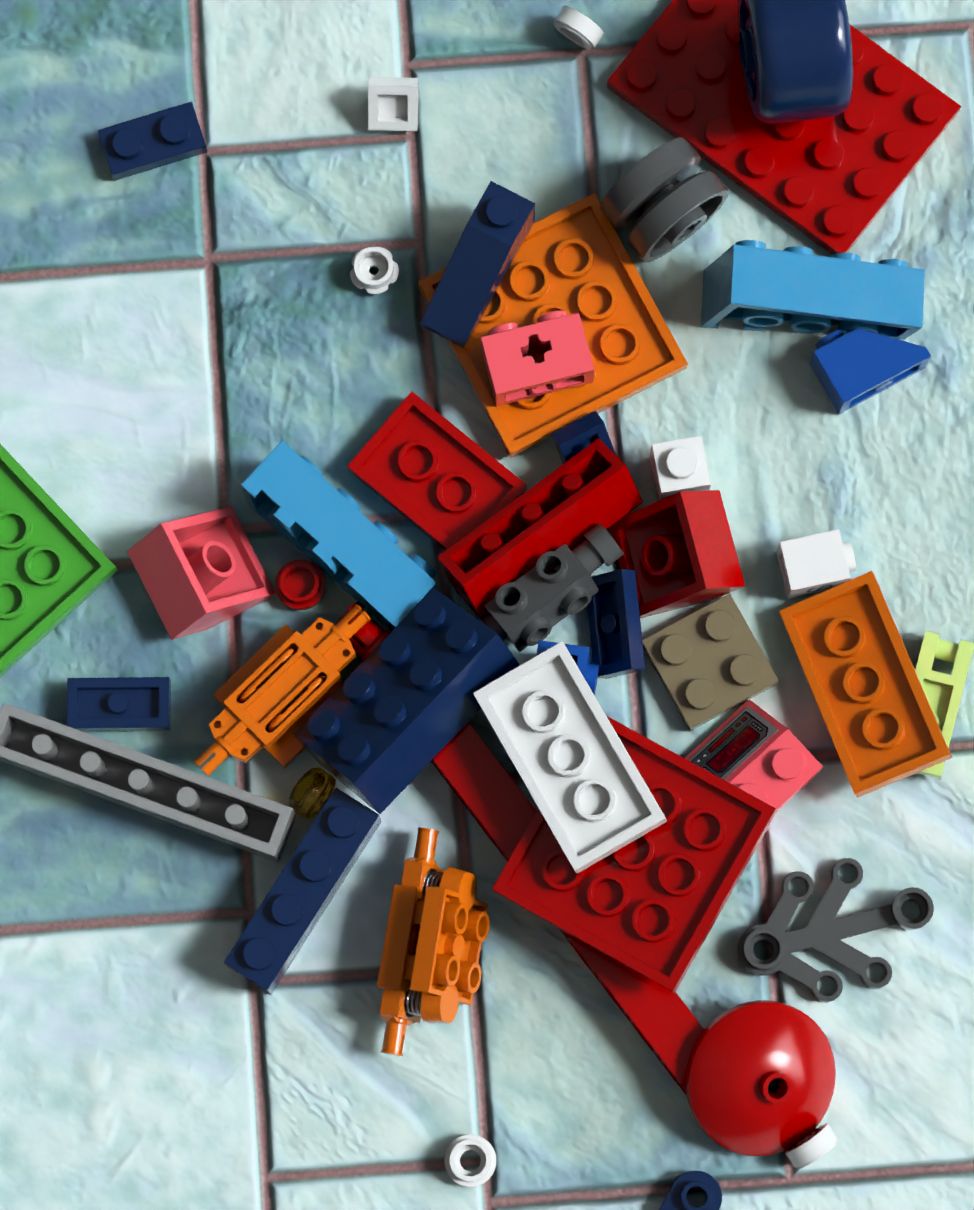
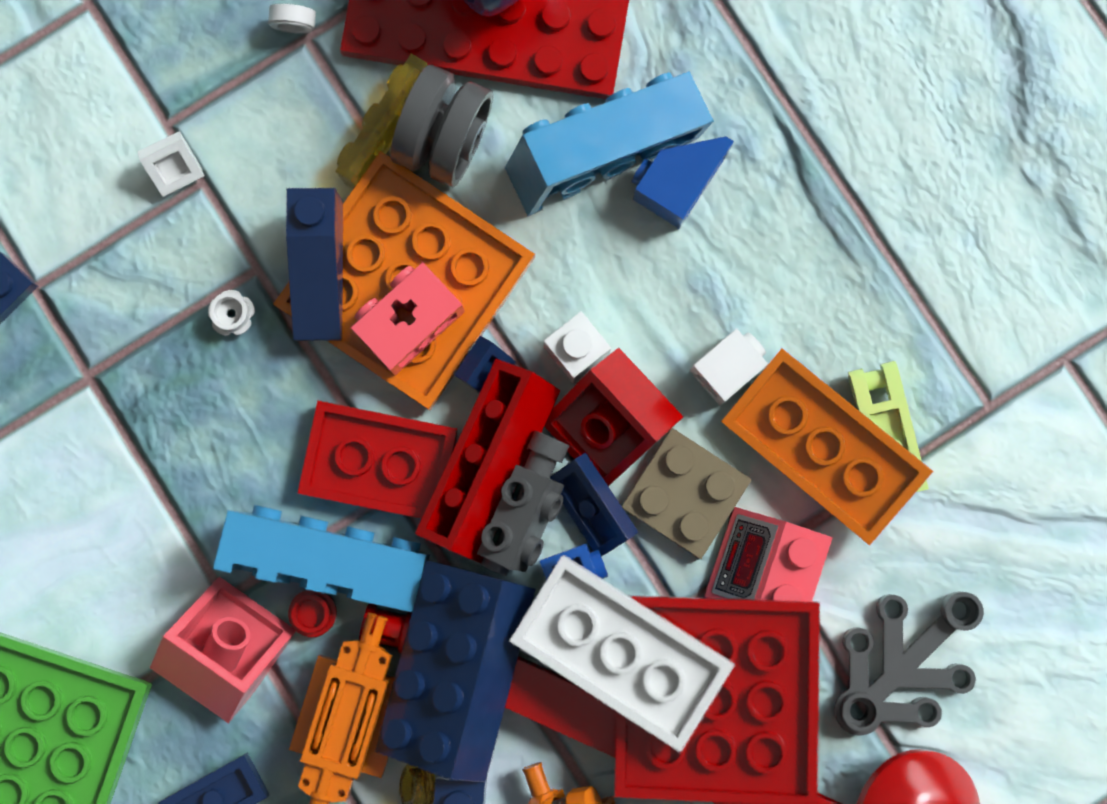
camera: 30 degrees left, 5 degrees up
none -> clear yellow plate [335,54,428,189]

